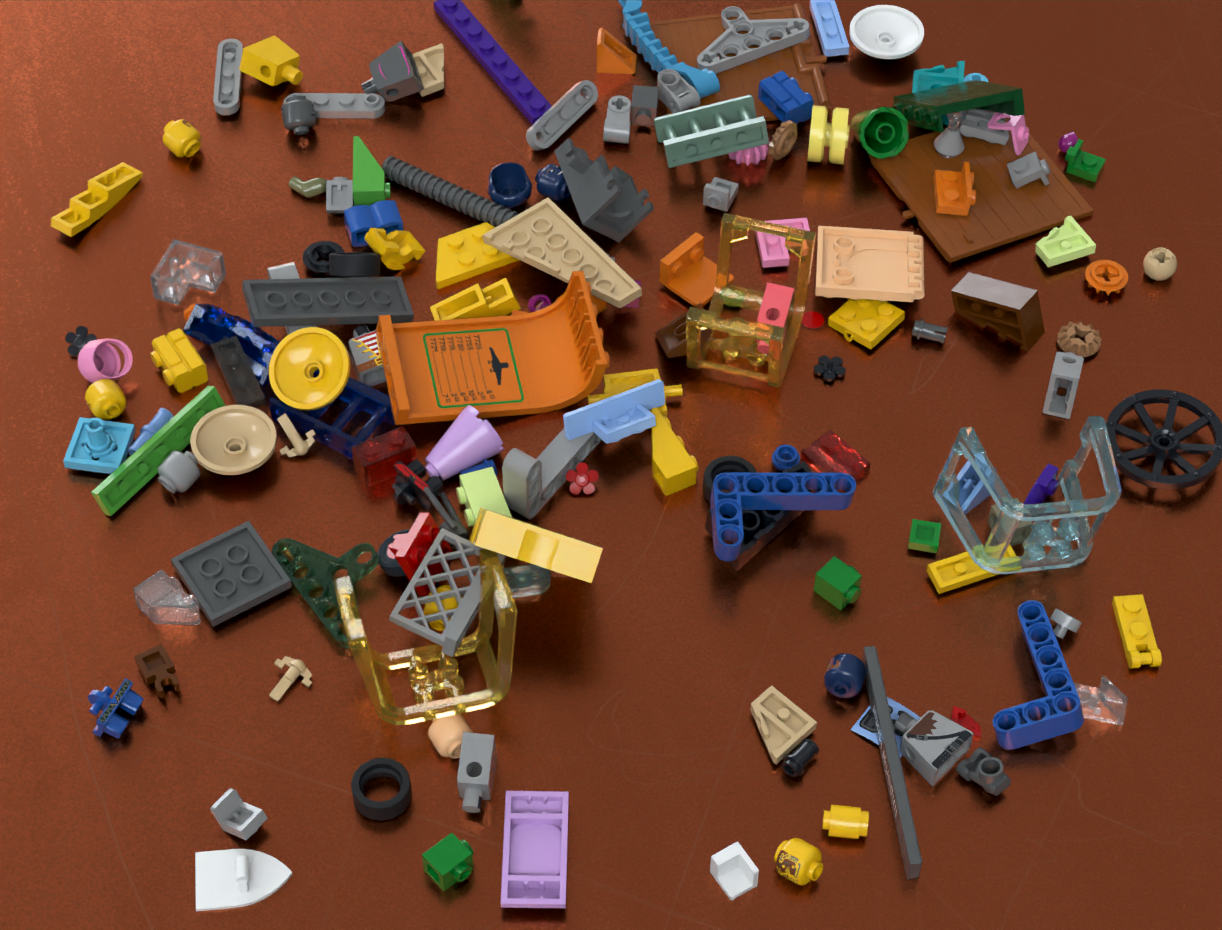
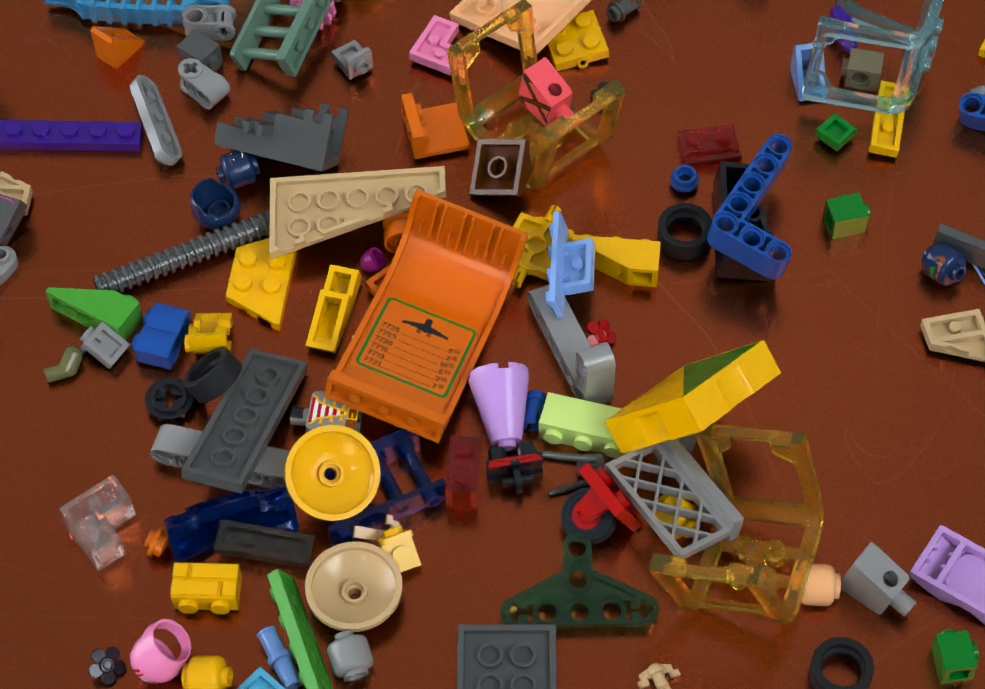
camera: 55 degrees left, 5 degrees up
none -> yellow bracket [377,525,421,572]

